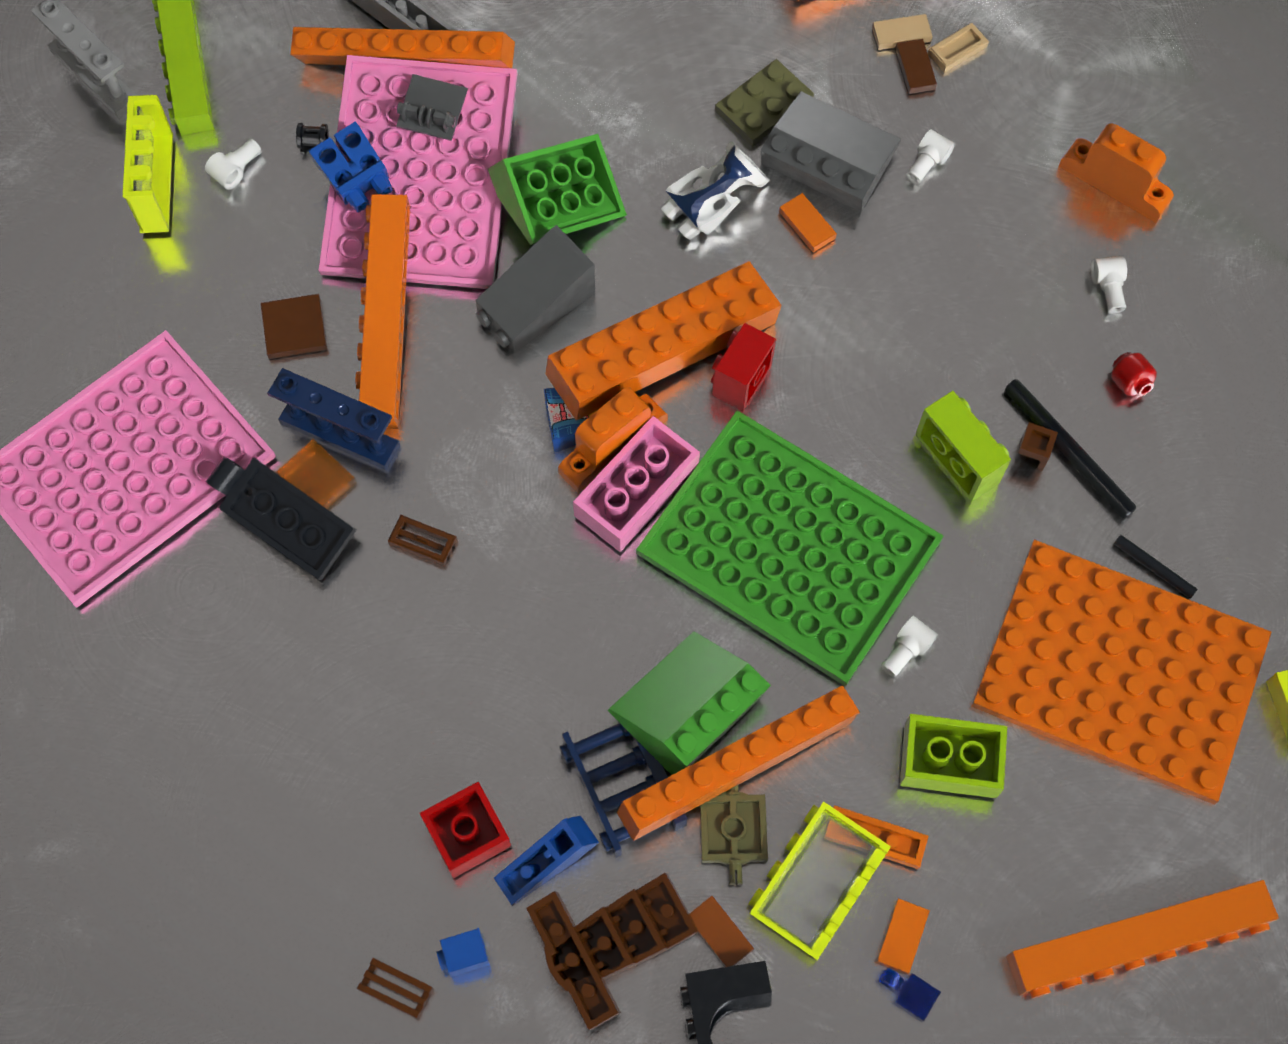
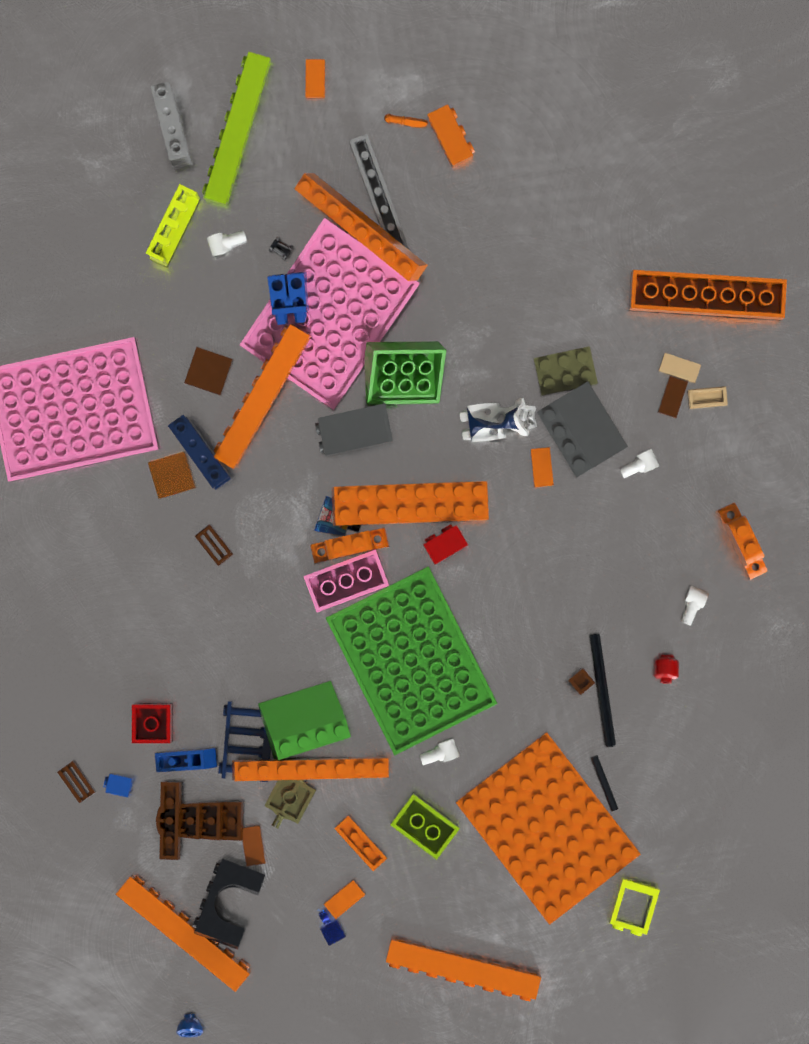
camera: 35 degrees right, 20 degrees up
black hinge [206,456,357,580] -> none
dark grey hinge [396,74,468,141] -> none
clear window [748,801,891,960] -> none
lime brick [915,391,1011,502] -> none

